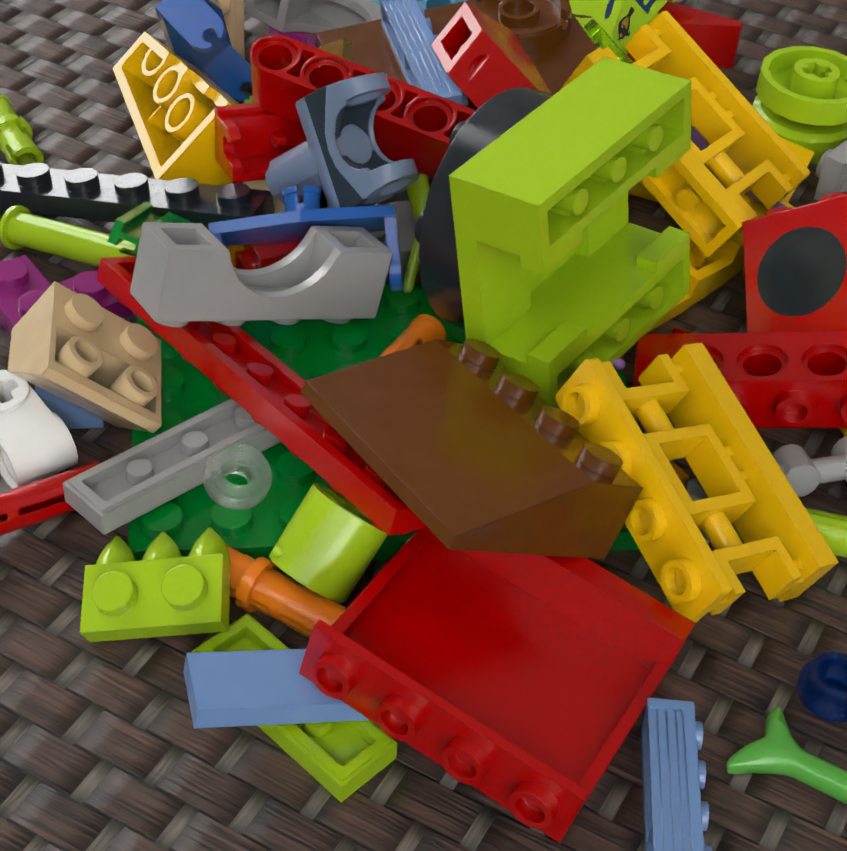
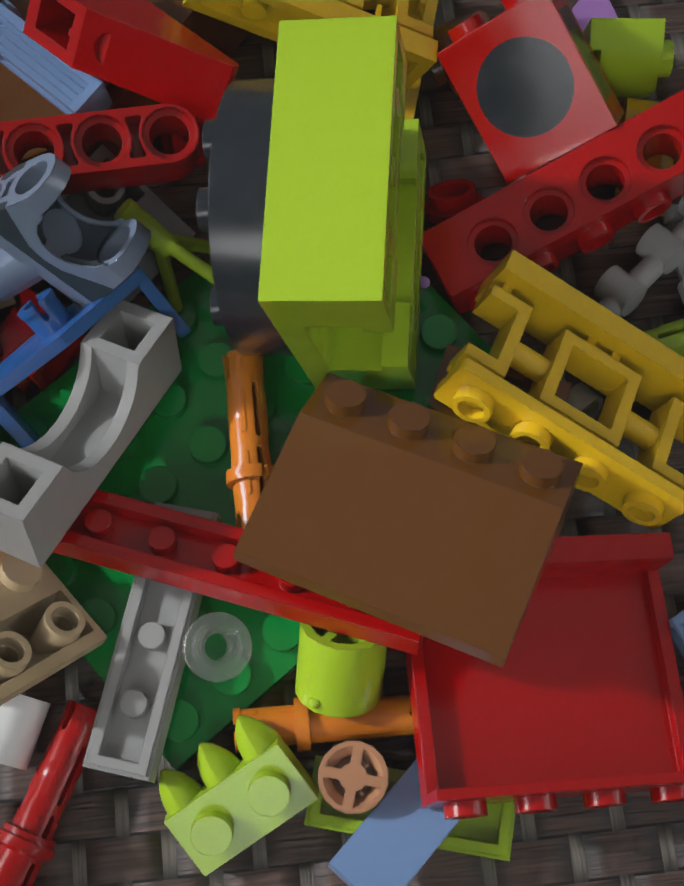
camera: 30 degrees left, 30 degrees up
none -> nougat wheel [318,741,388,814]

